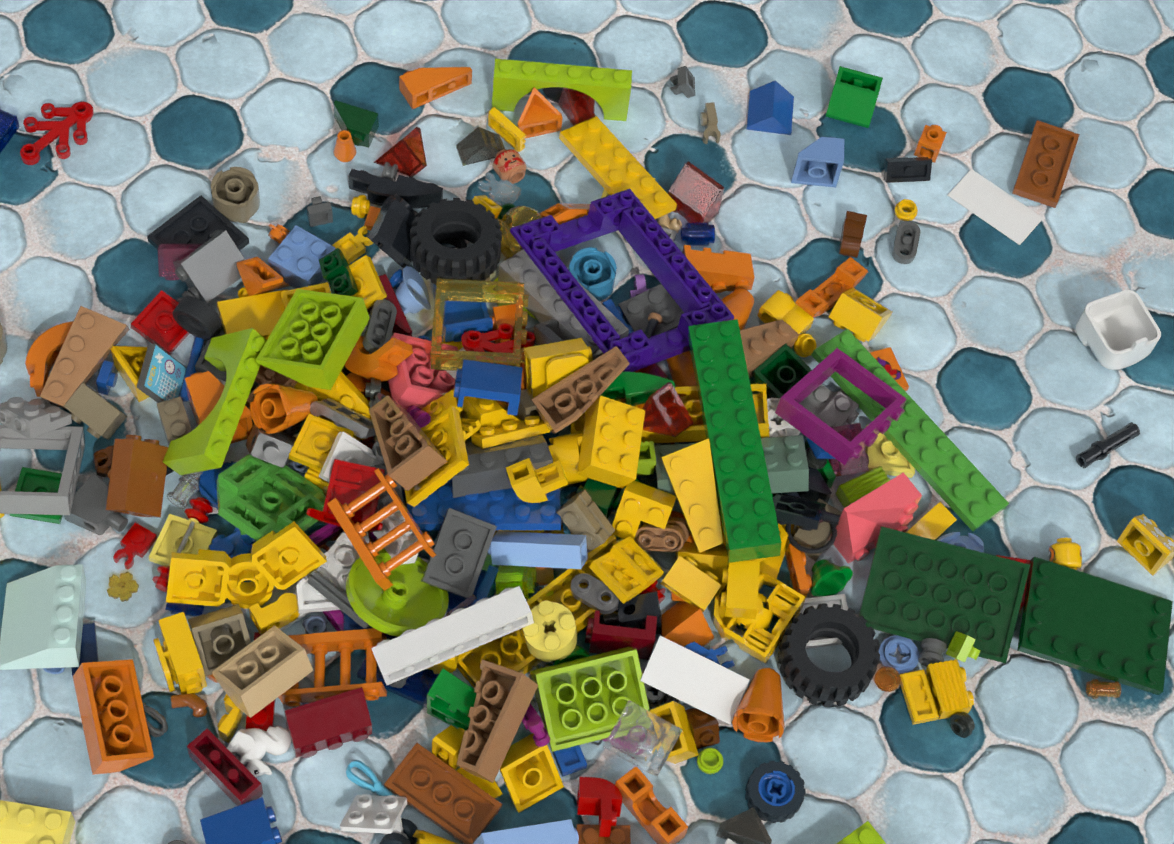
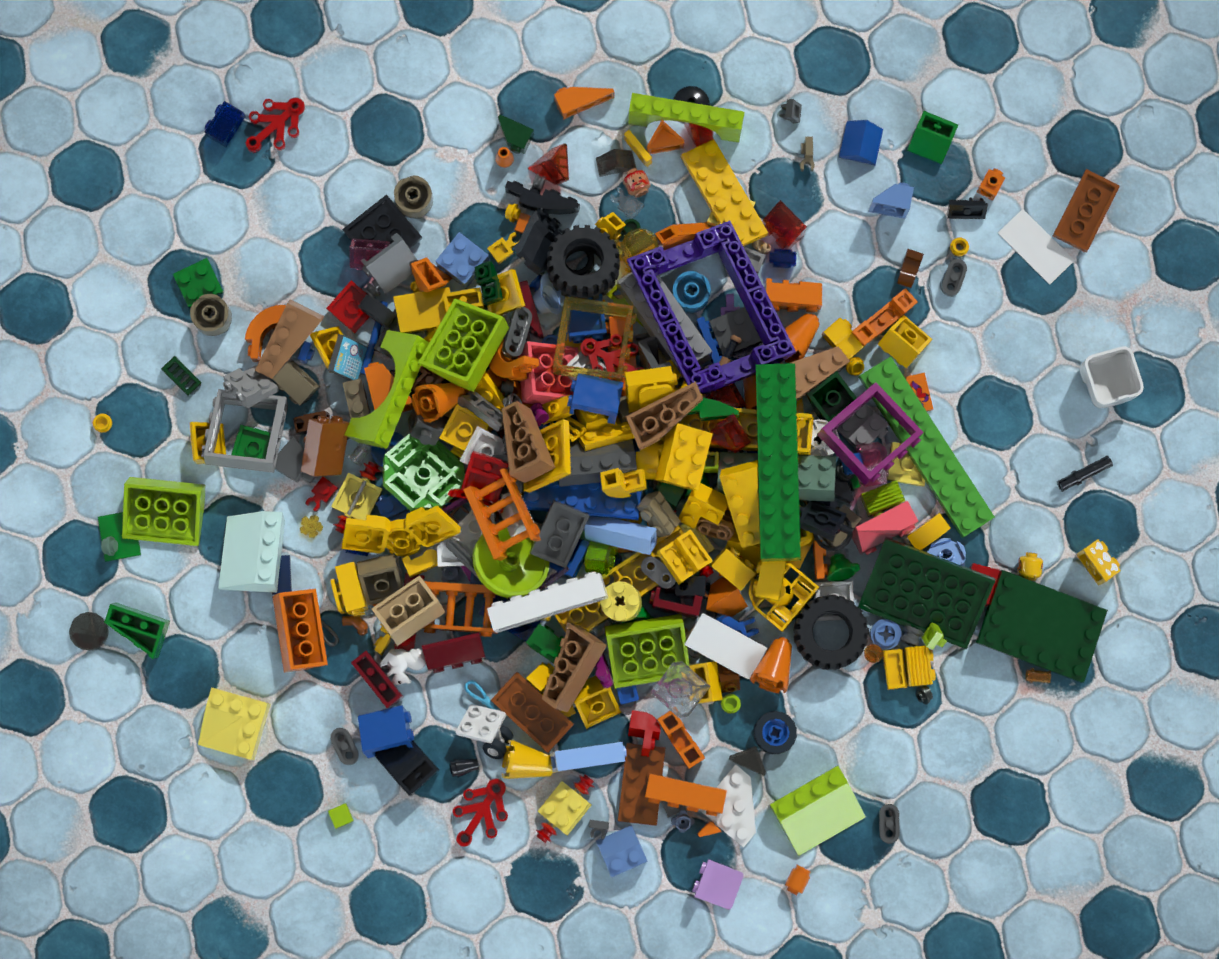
camera: 15 degrees right, 20 degrees up
orange plate [268,224,290,244] -> none
dark grey tile [307,196,333,227] -> none

